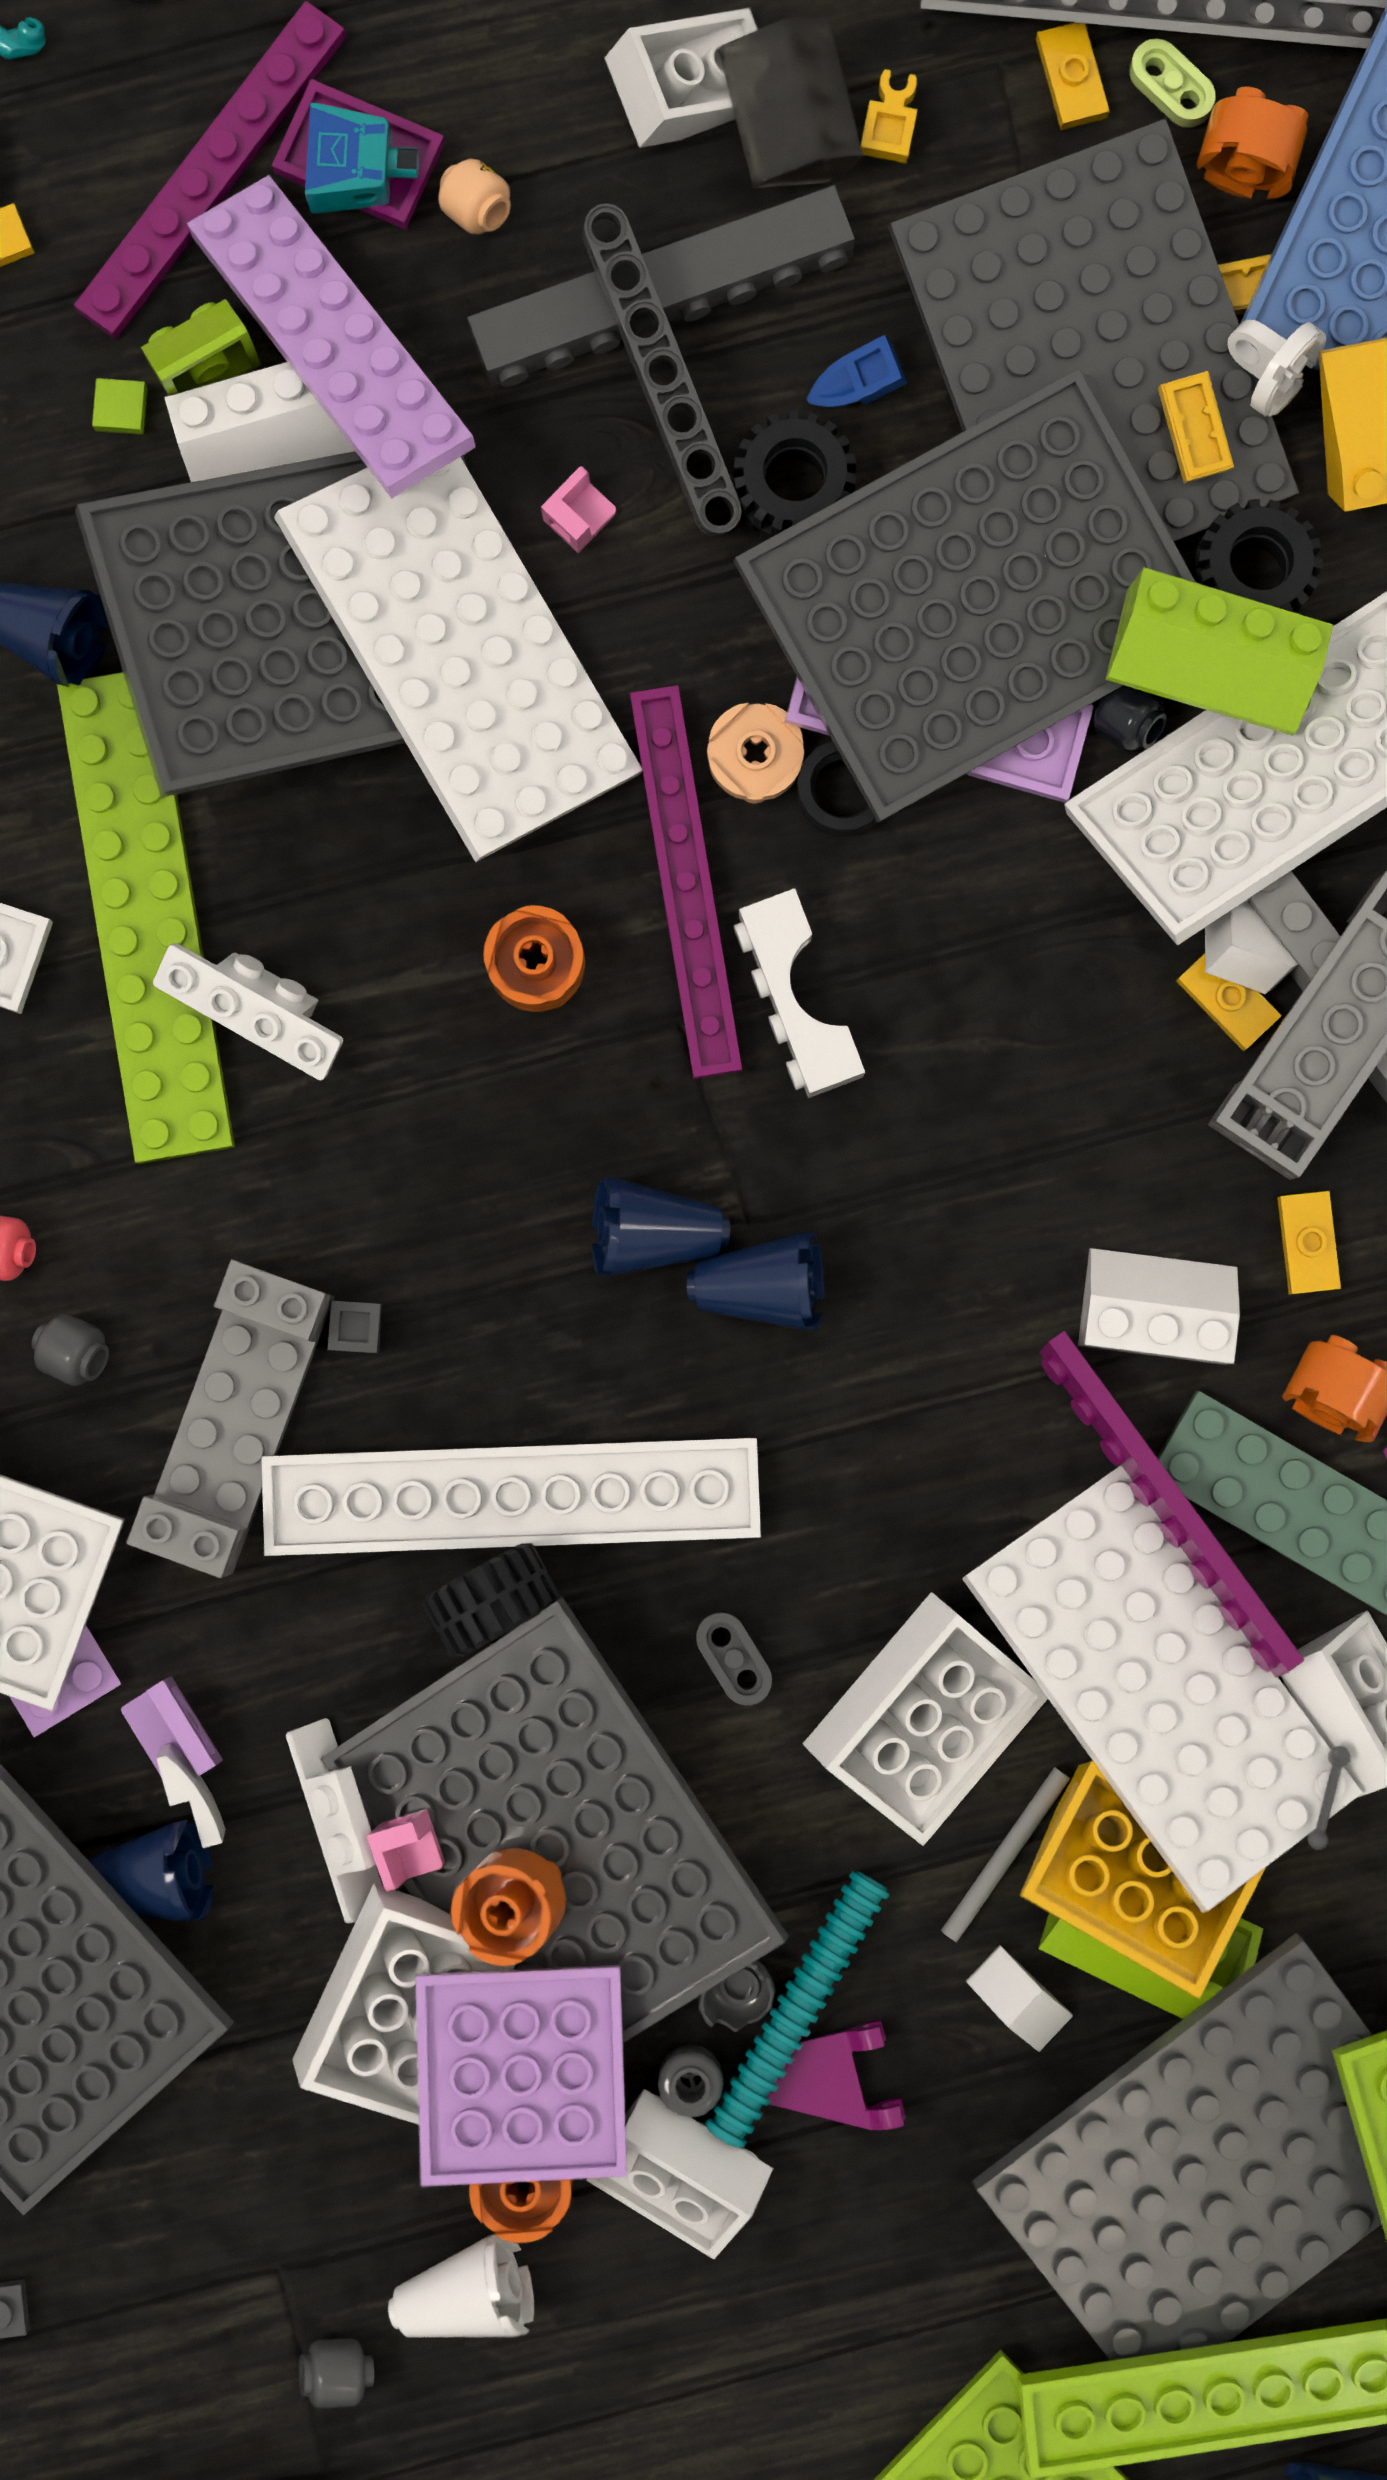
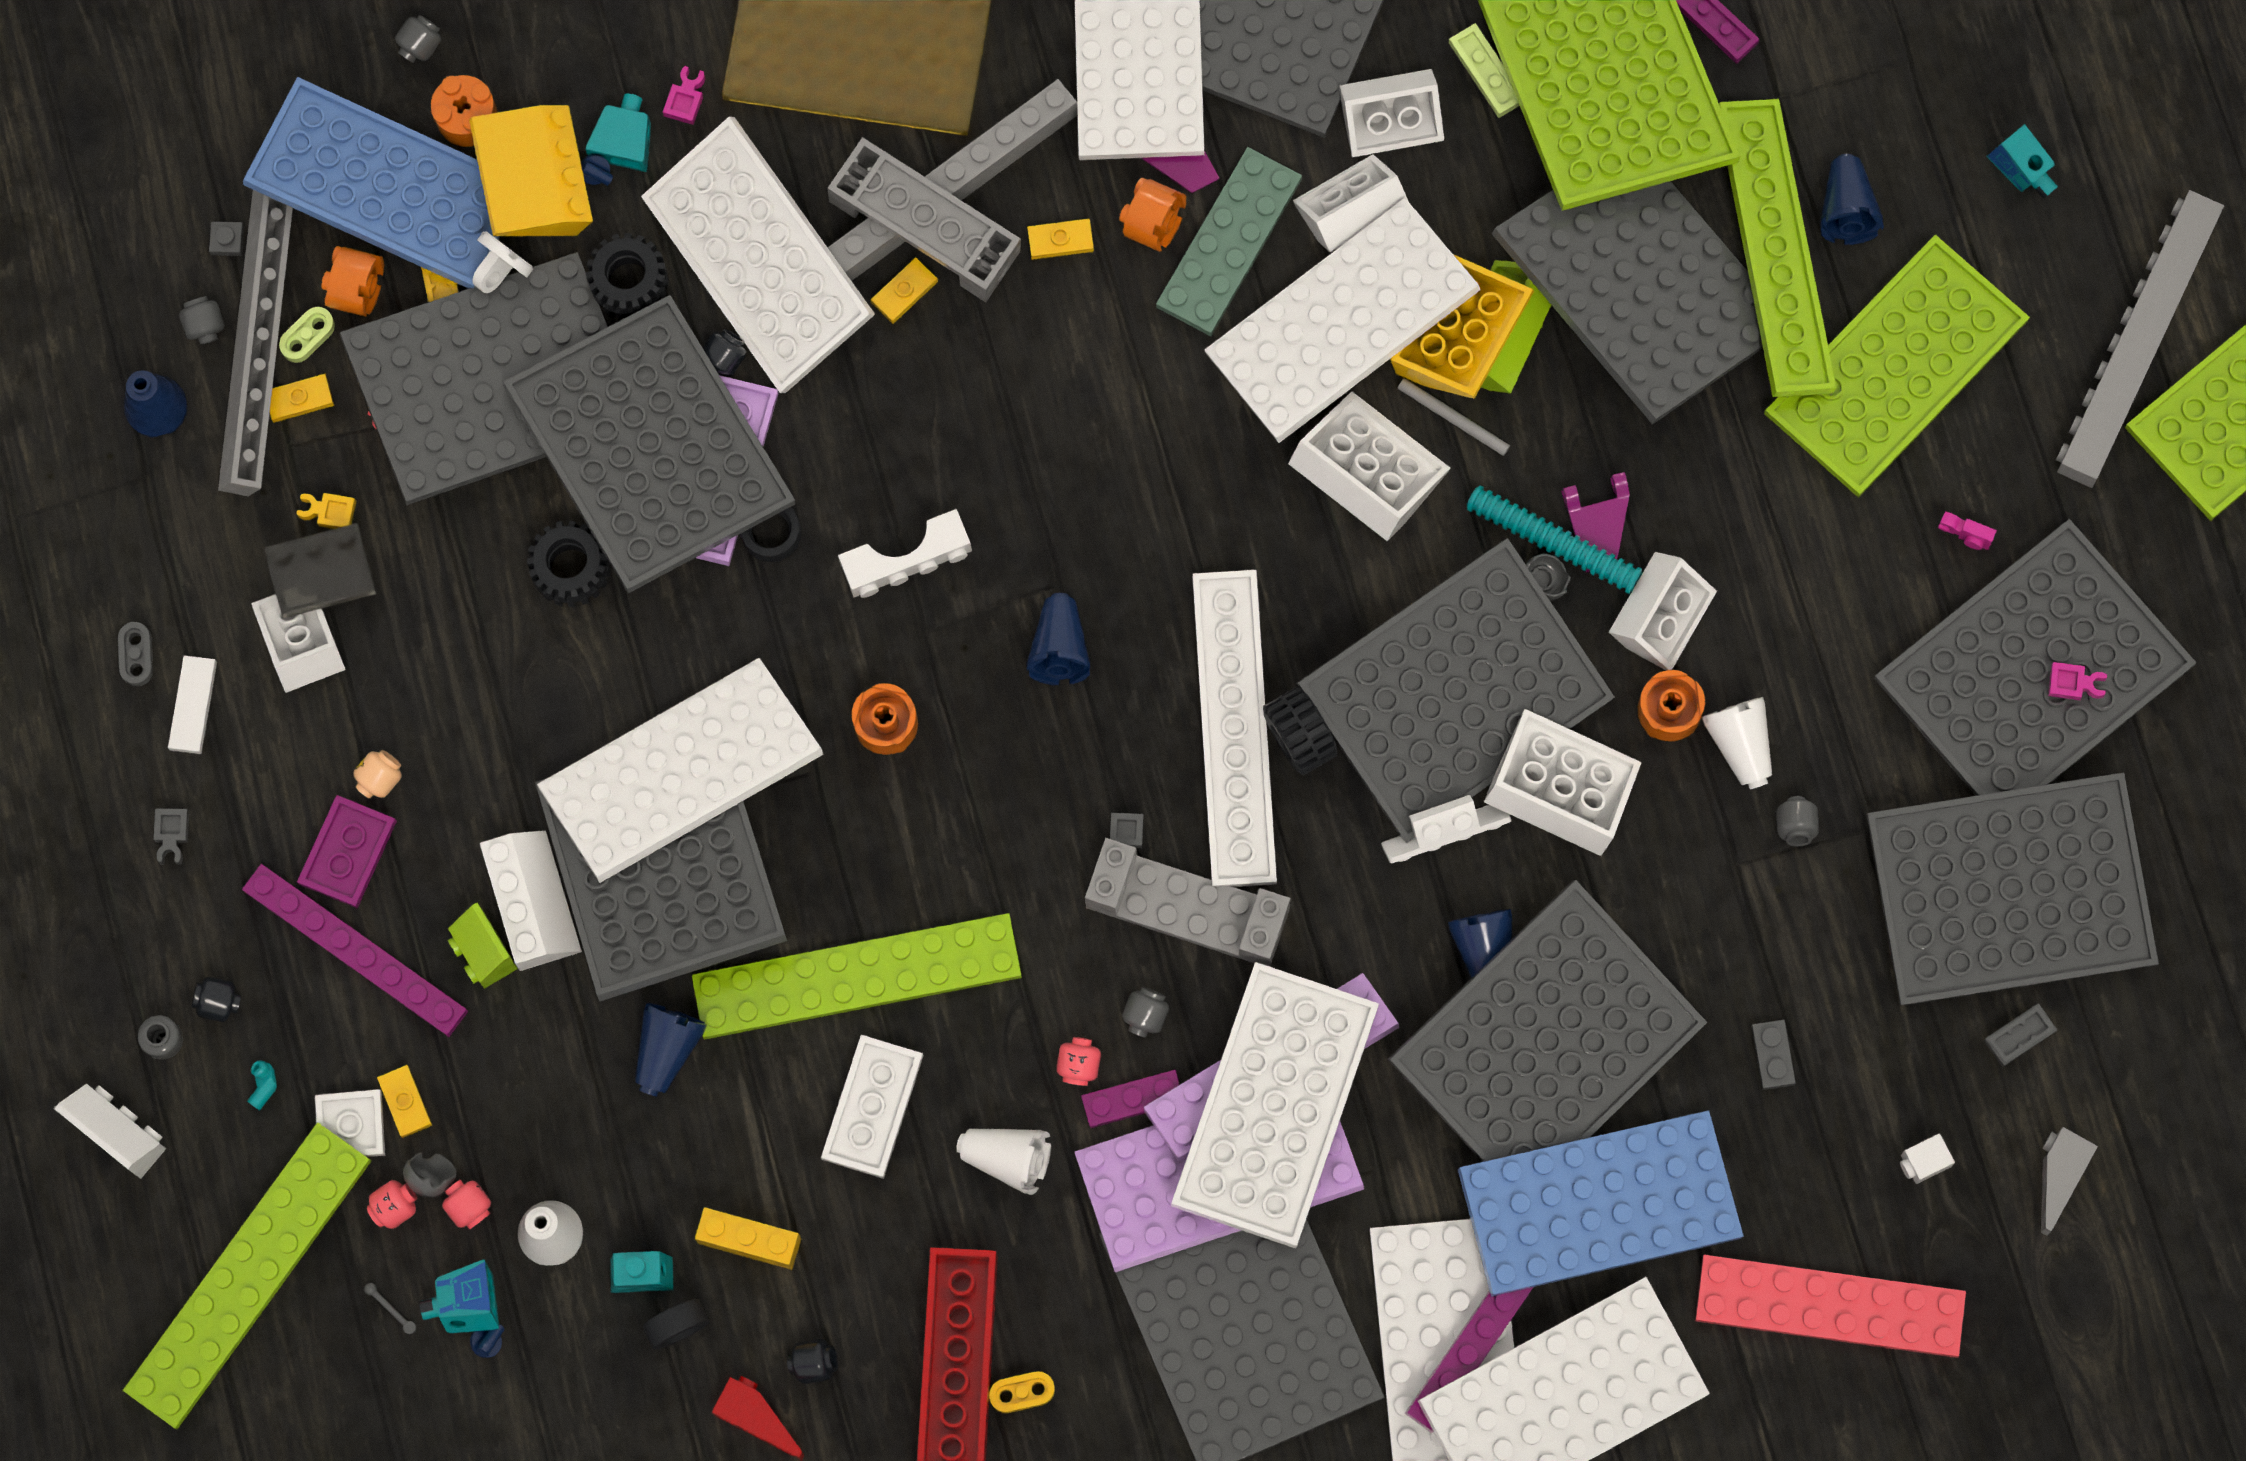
camera: 90 degrees left, 10 degrees down
lime tile [92,378,148,435] -> none
lavender panel [121,1676,223,1776] -> none
white bracket [153,943,343,1080] -> none
white slope [156,1744,226,1848] -> none
lavender plate [187,175,476,499] -> none
torso [305,103,419,213] -> none
bright pink panel [366,1809,445,1892] -> none
lavender plate [415,1965,627,2186] -> none
orange brick [451,1848,566,1966] -> none
dark grey brick [467,185,855,387] -> none
bright pink panel [541,466,616,553] -> none
dark grey beam [582,203,742,537] -> none
magenta plate [630,685,742,1079] -> none
dark grey head [658,2044,723,2117] -> none
dark blue cone [687,1232,825,1331] -> none
dark grey plate [696,1612,772,1706] -> none
light nougat plate [707,703,805,804] -> none
blue plate [807,335,907,407] -> none
white slope [966,1945,1073,2052] -> none
magenta plate [1039,1331,1305,1678] -> none
white slope [1078,1248,1240,1365] -> none
lime slope [1105,567,1333,736] -> none
yellow plate [1158,371,1234,484] -> none
white slope [1205,900,1298,994] -> none
dark grey hinge [1308,1746,1351,1850] -> none

